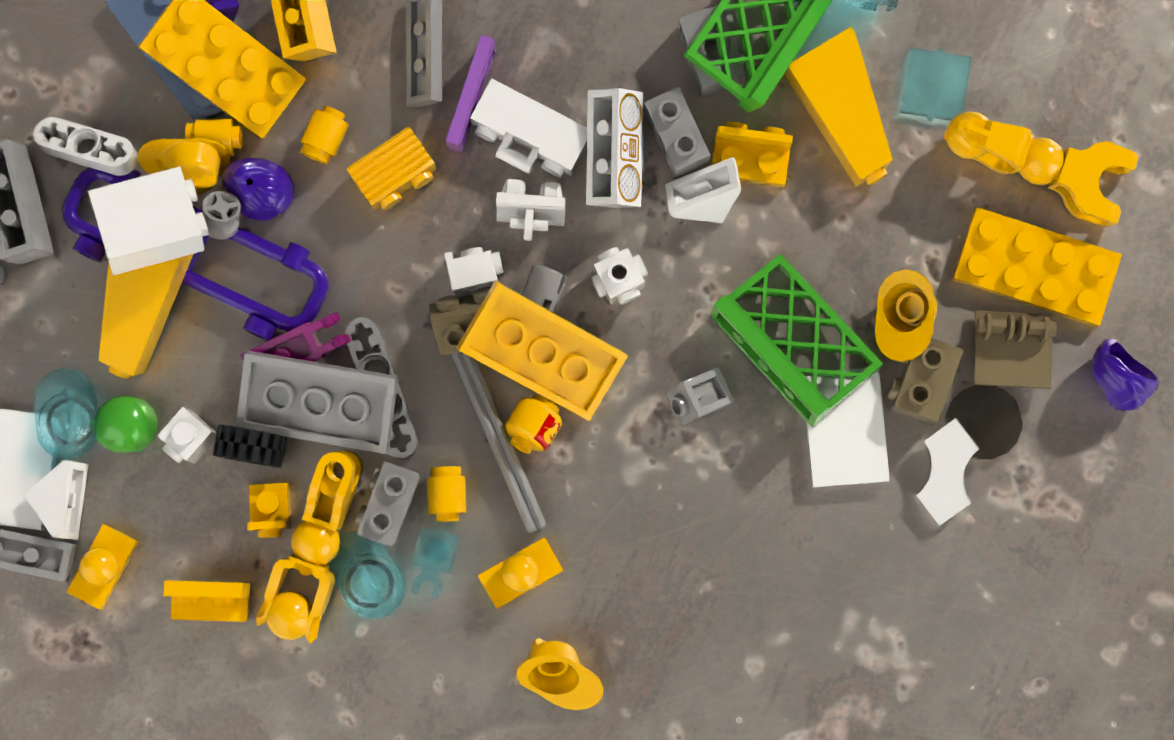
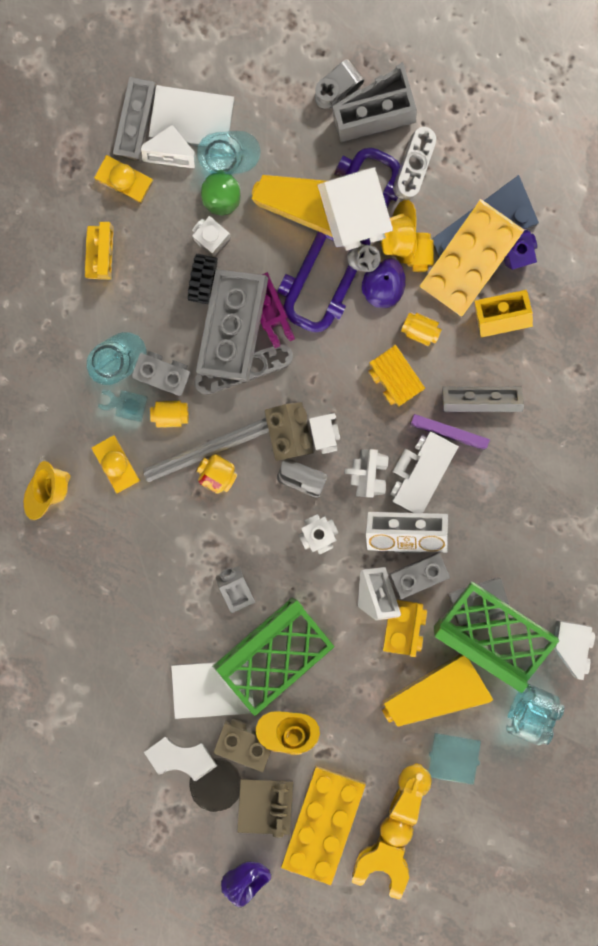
camera: 90 degrees right, 5 degrees up
yellow bracket [247,483,291,538] -> none
yellow piece [256,450,364,644] -> none
yellow plate [457,280,628,421] -> none

